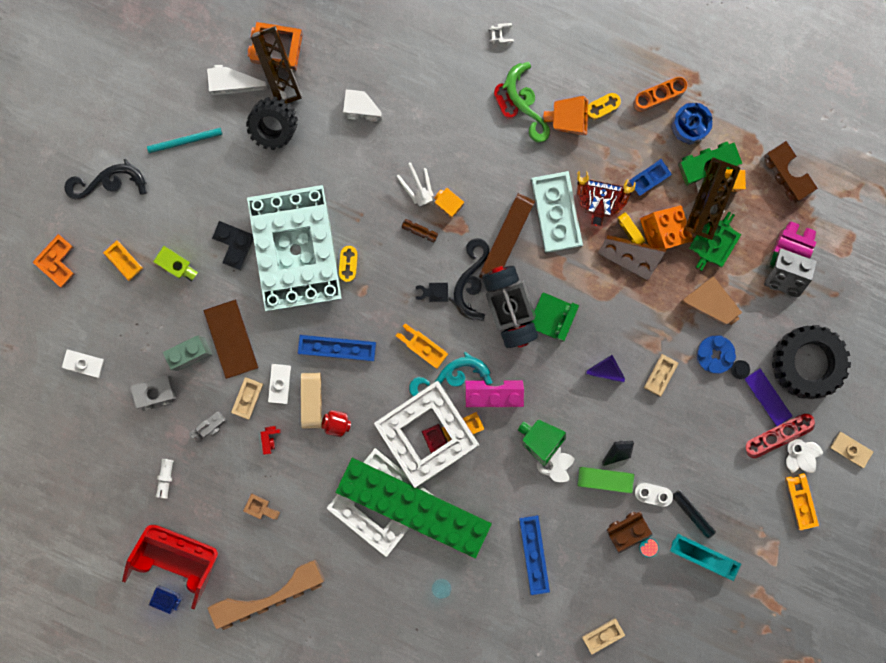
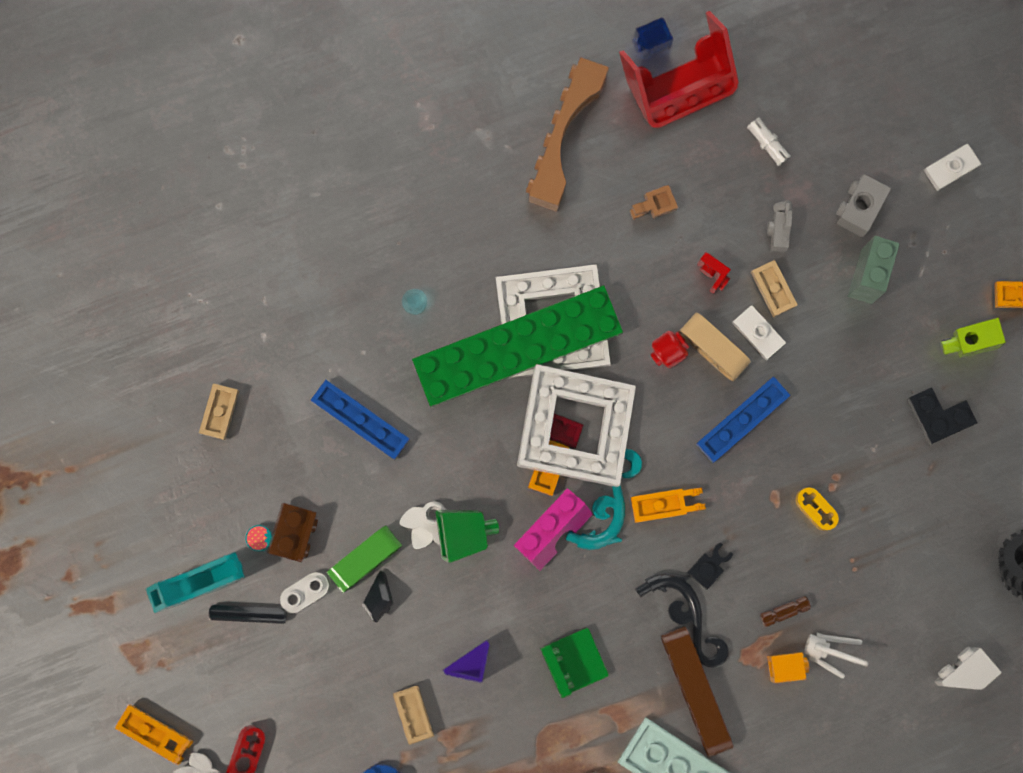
camera: 130 degrees right, 5 degrees down
reddish brown piece [203,299,259,379] -> none
light aqua slope [247,185,342,311] -> none
brick [482,266,538,348] -> none

